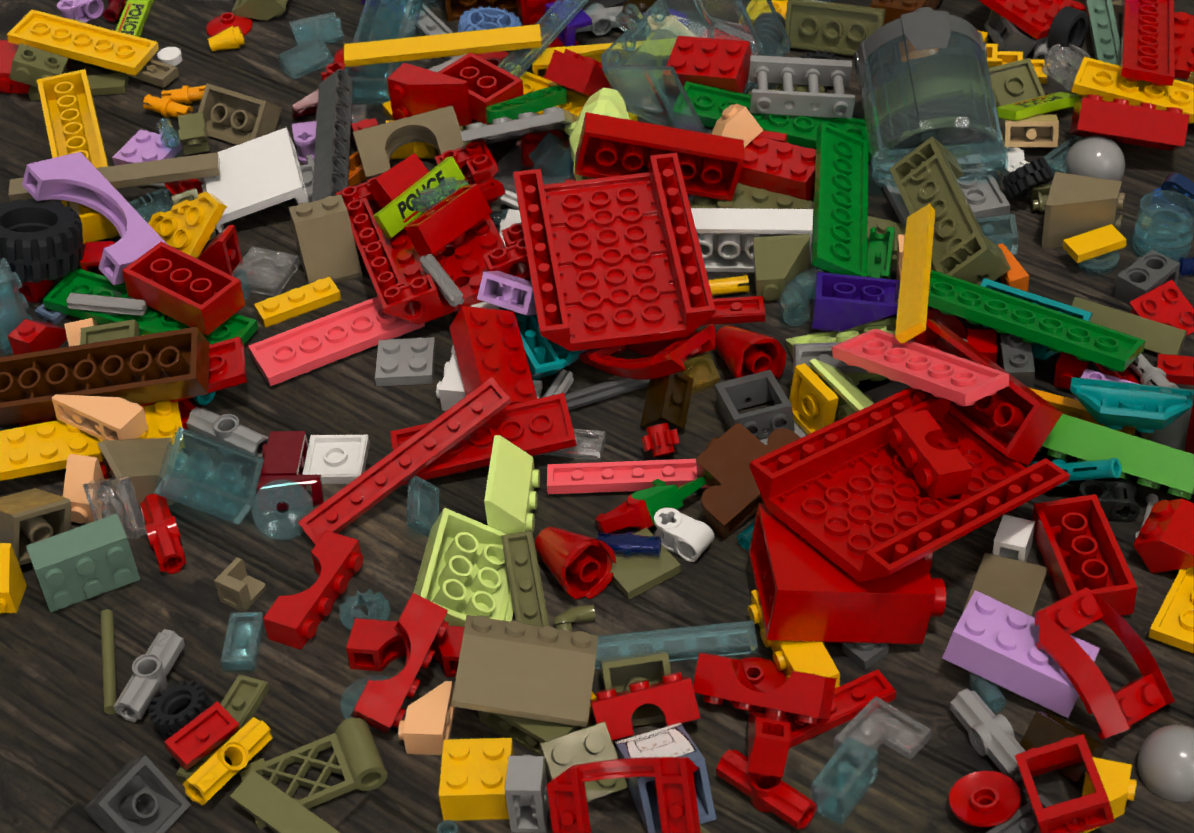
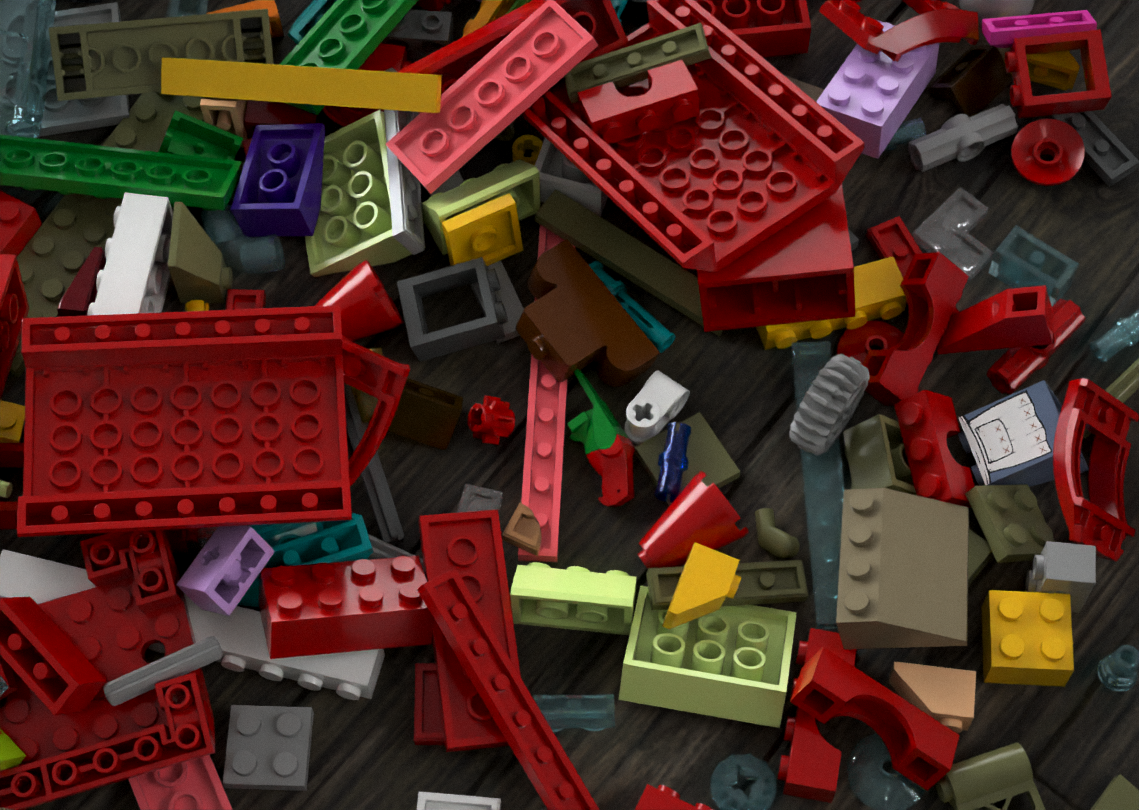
camera: 90 degrees left, 20 degrees up
none -> medium nougat tile [502,503,542,556]
none -> olive tile [564,23,711,104]
none -> yellow slope [662,542,741,629]
none -> light grey gear [789,354,870,456]
none -> dark pink plate [982,10,1097,48]

